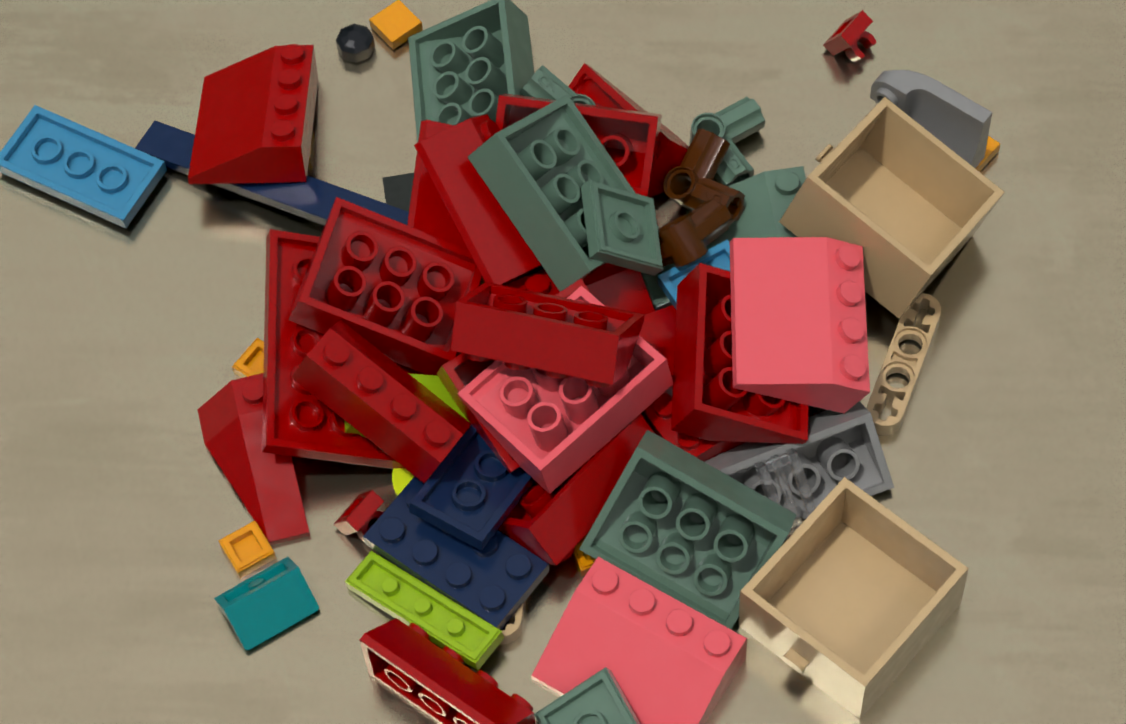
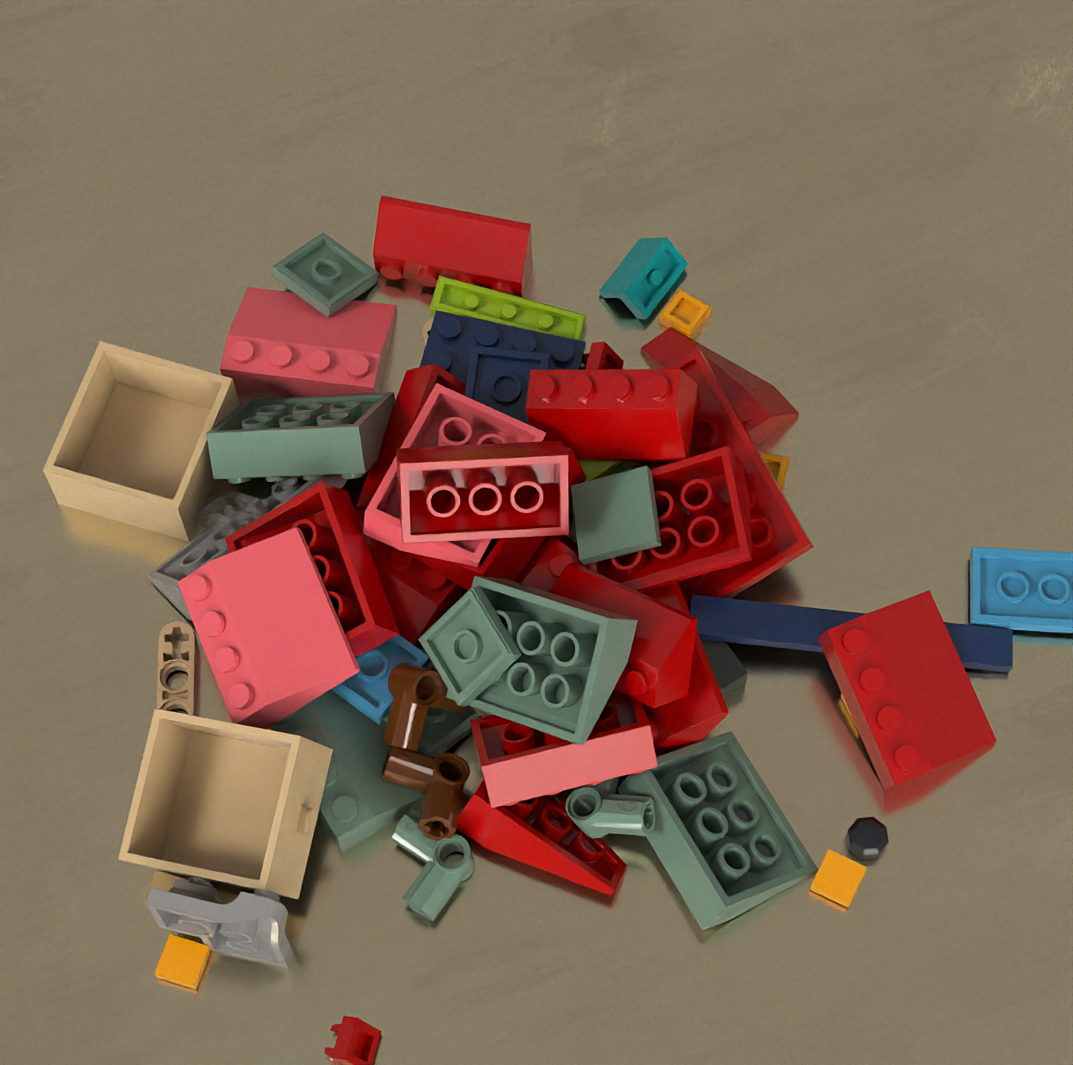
camera: 155 degrees right, 5 degrees up
none -> sand green tile [571,466,661,565]

